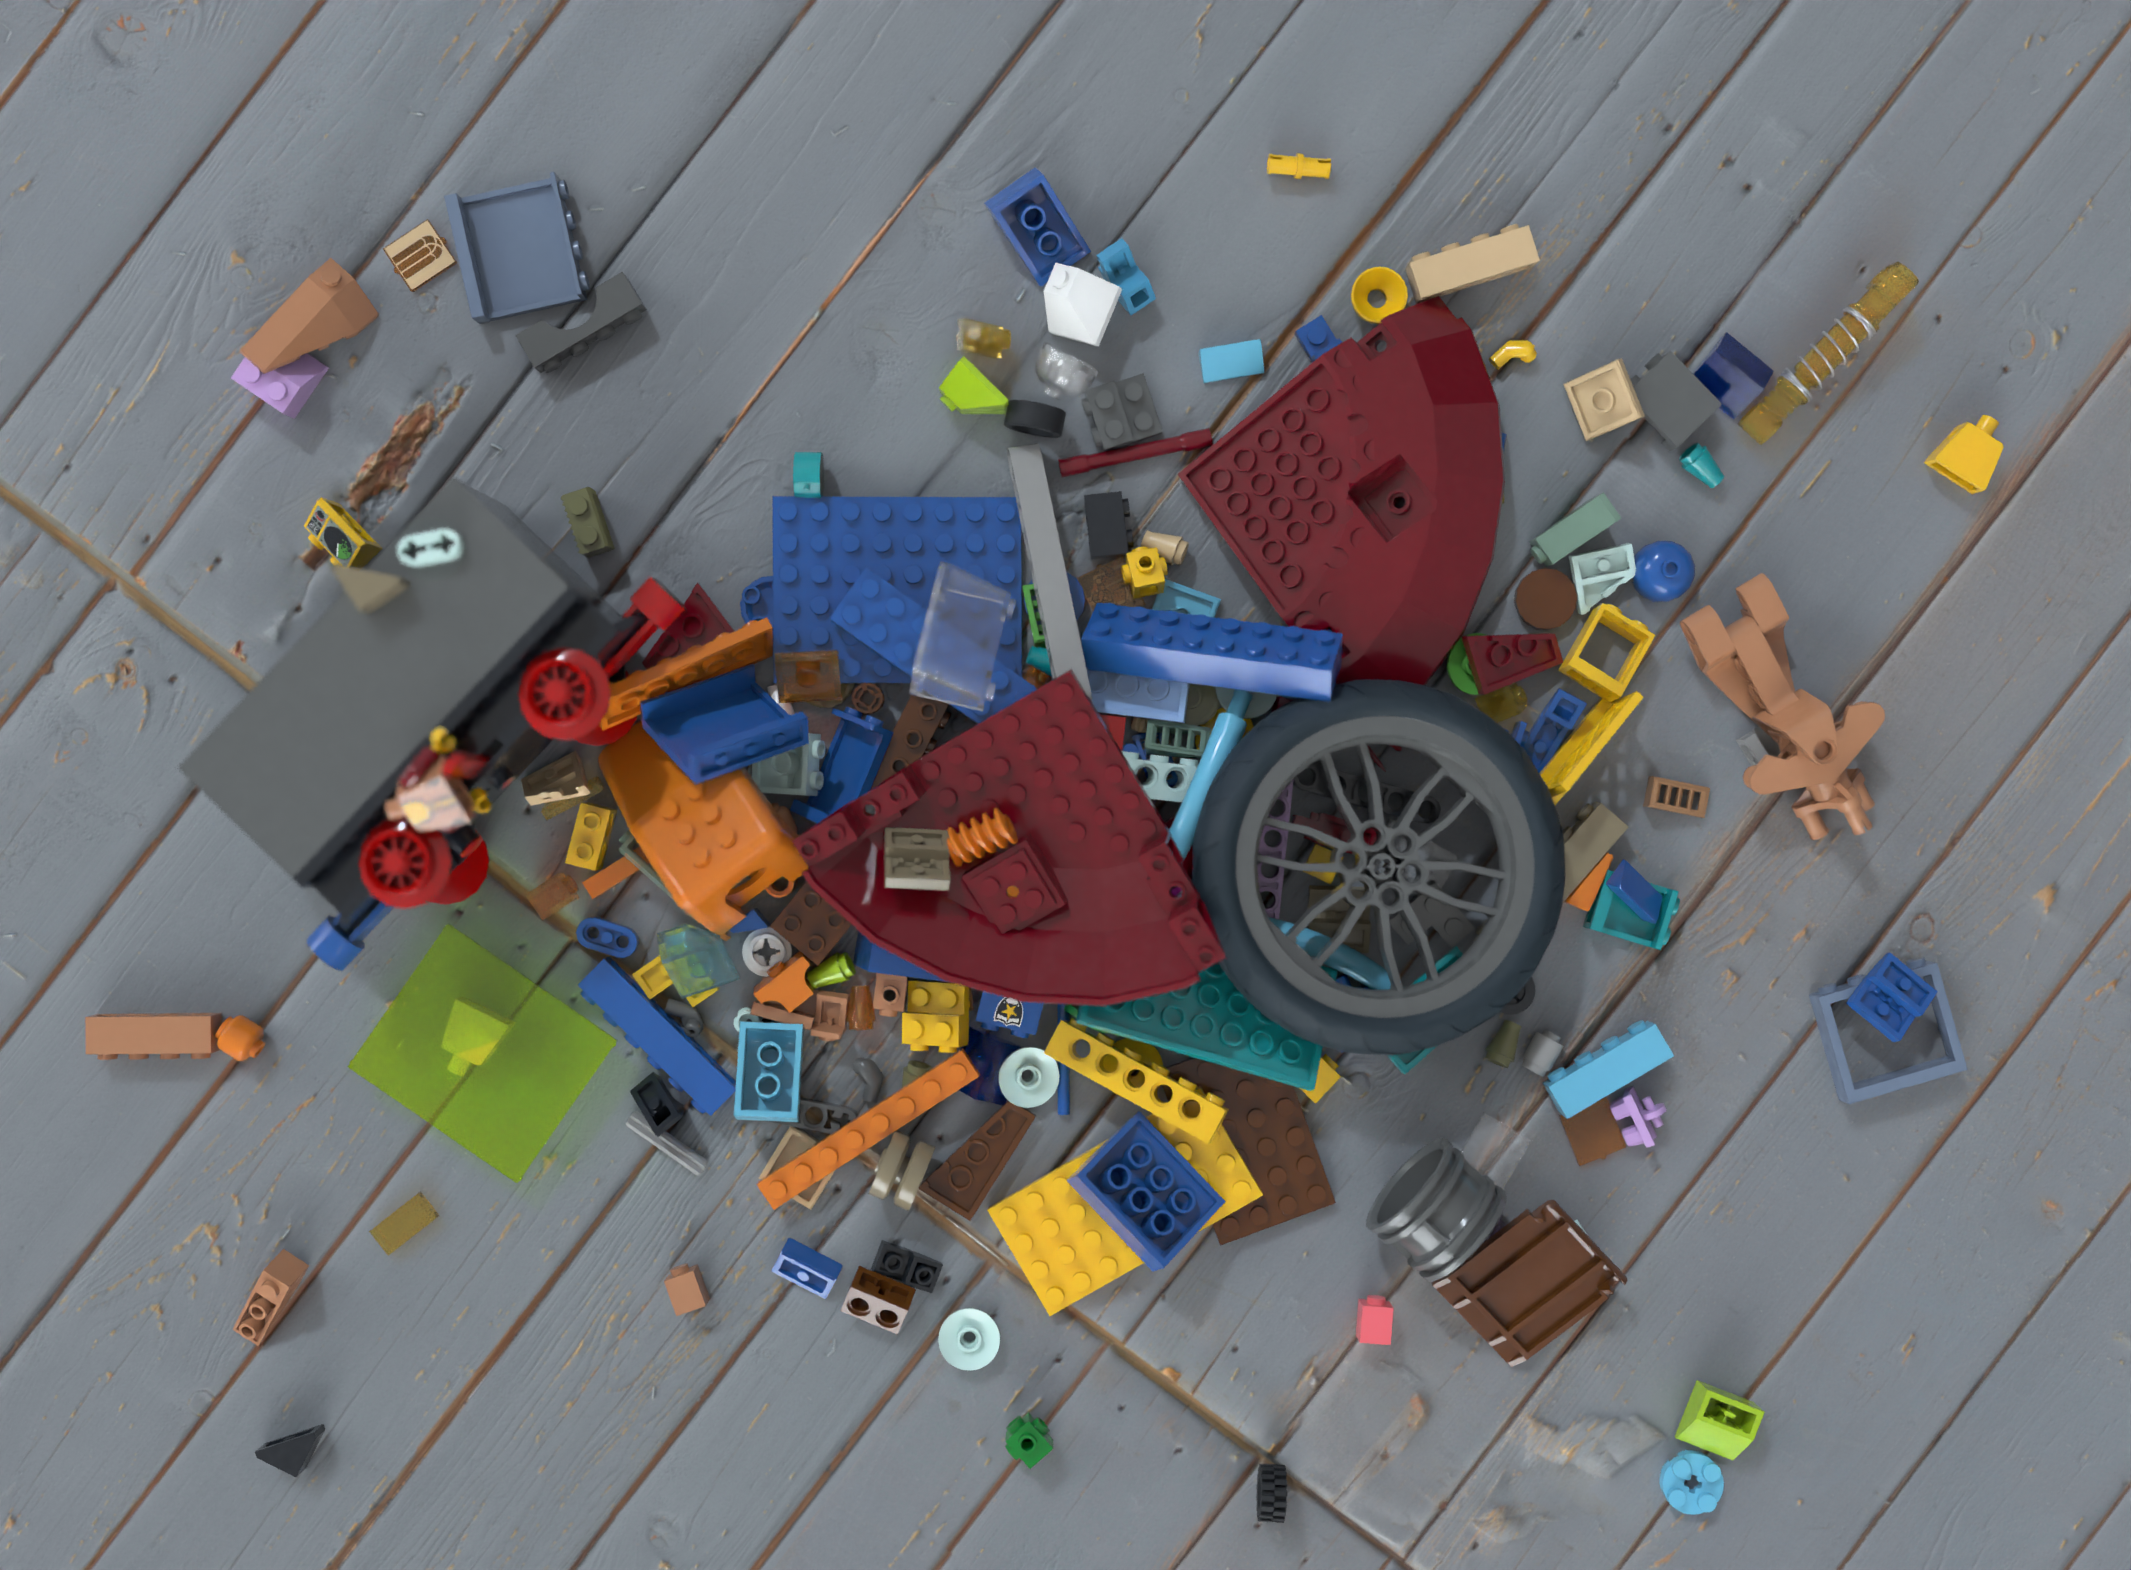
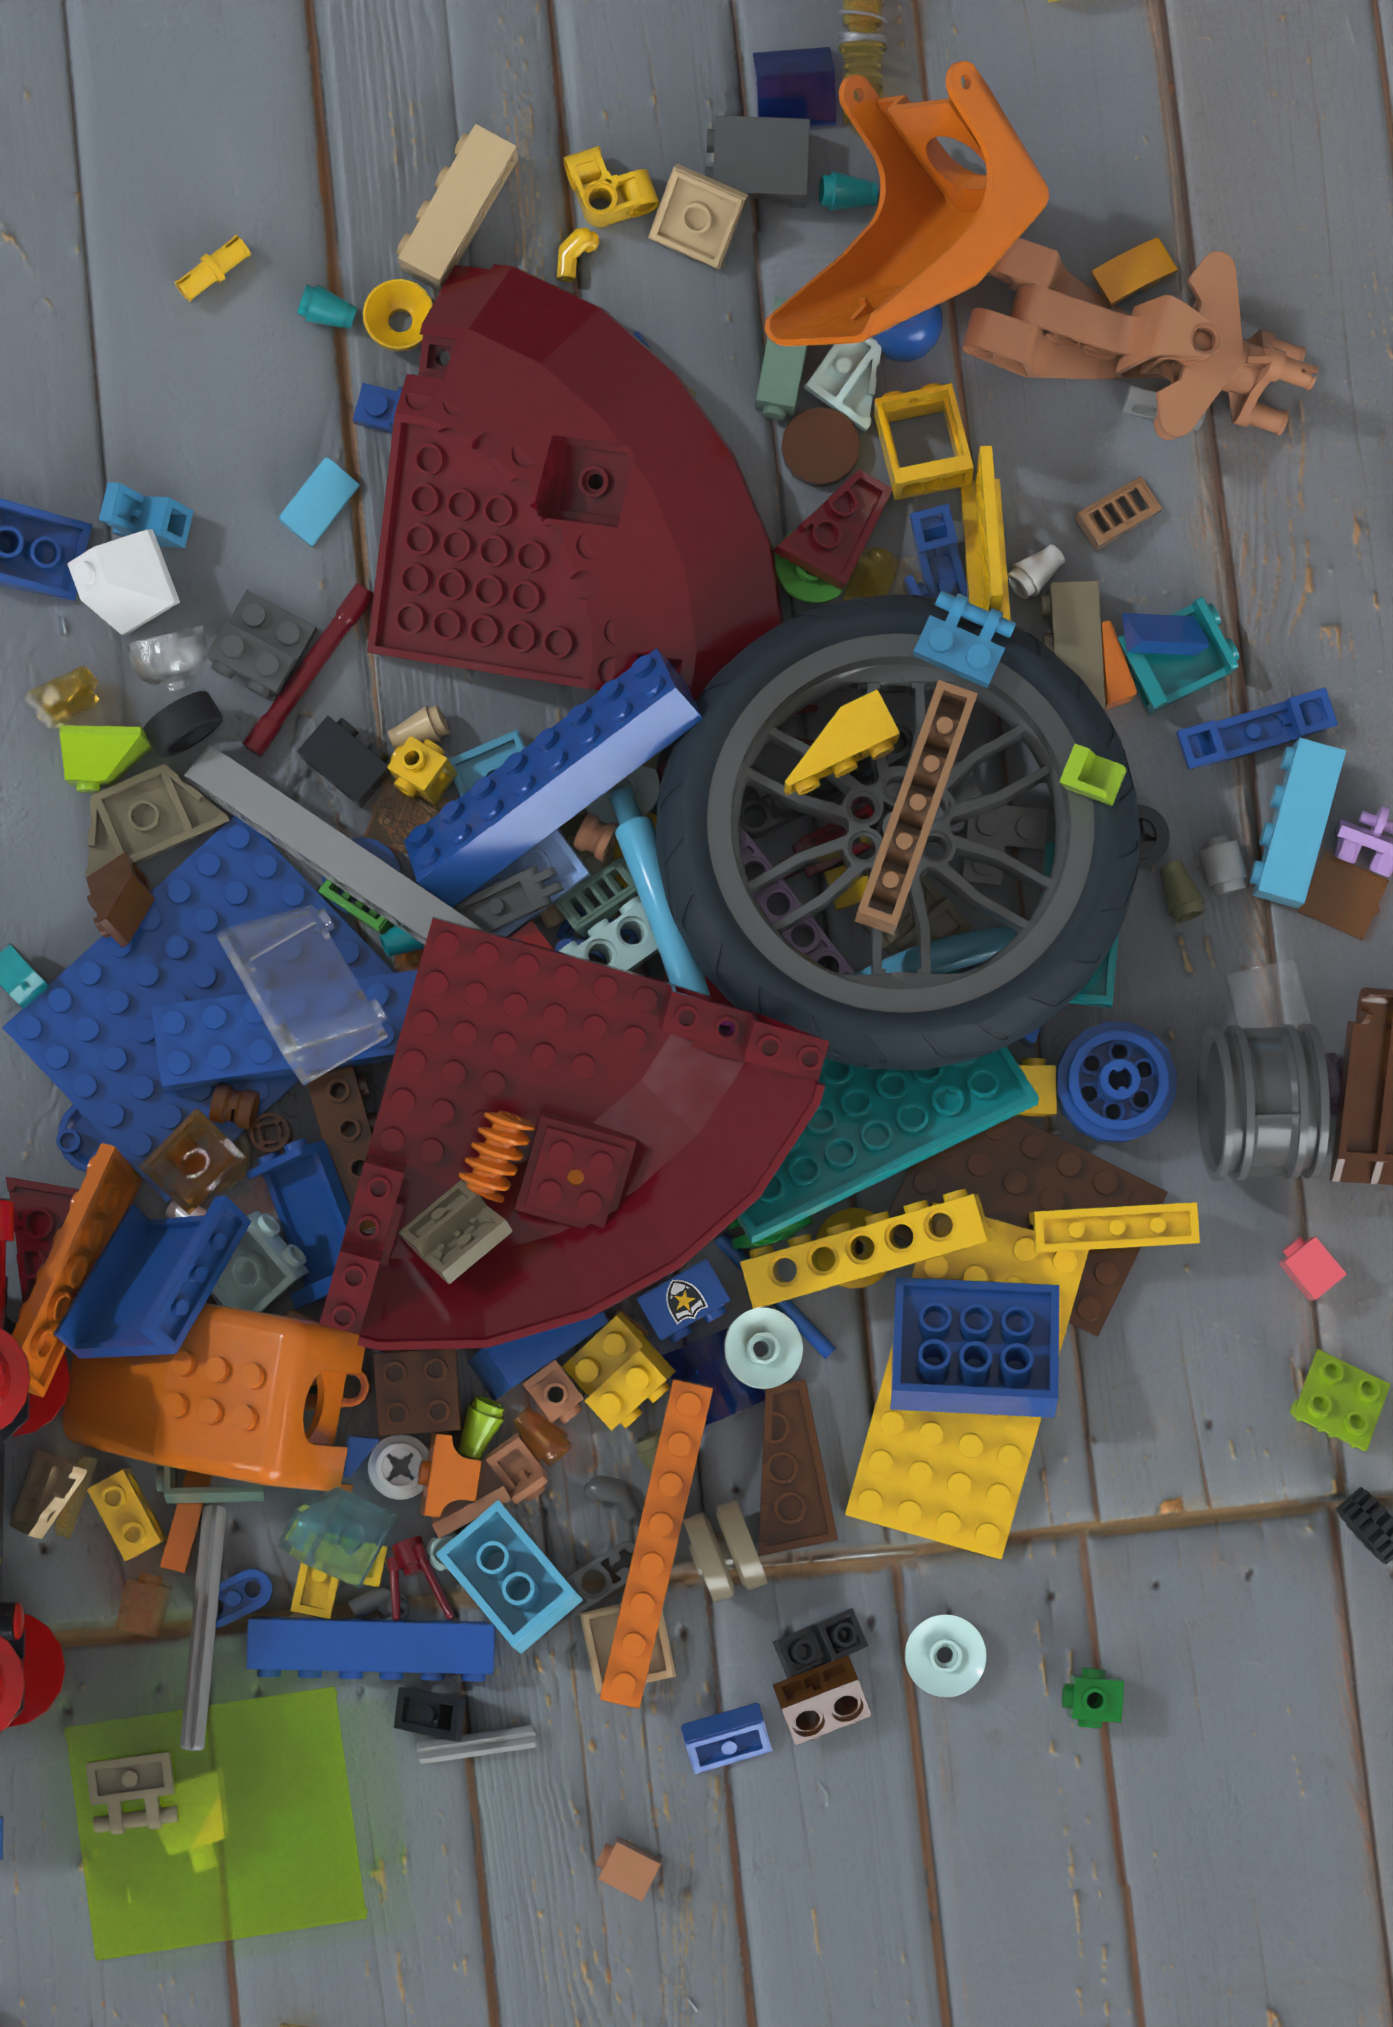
camera: 45 degrees left, 5 degrees down
none -> dark tan wing [85,763,230,878]
none -> reddish brown slope [86,852,155,948]
none -> dark tan plate [86,1750,179,1835]
none -> light grey axle [180,1504,226,1751]
none -> reddish brown wheel [209,1082,260,1131]
none -> teal cone [297,284,358,329]
none -> dark red plant [385,1536,454,1621]
none -> dark grey hinge [453,866,564,933]
none -> yellow piece [563,146,660,228]
none -> nougat wheel [573,813,619,862]
none -> orange piece [764,61,1050,346]
none -> yellow slope [784,689,900,796]
none -> medium nougat brick [855,680,978,935]
none -> dark azure plate [912,590,1017,688]
none -> white cone [1007,544,1065,599]
none -> yellow fence [1029,1202,1200,1253]
none -> blue wheel [1056,1021,1177,1143]
none -> lime panel [1059,744,1127,806]
none -> light orange slope [1091,237,1178,308]
none -> blue slope [1176,687,1338,770]
none -> lime hinge [1289,1349,1391,1452]

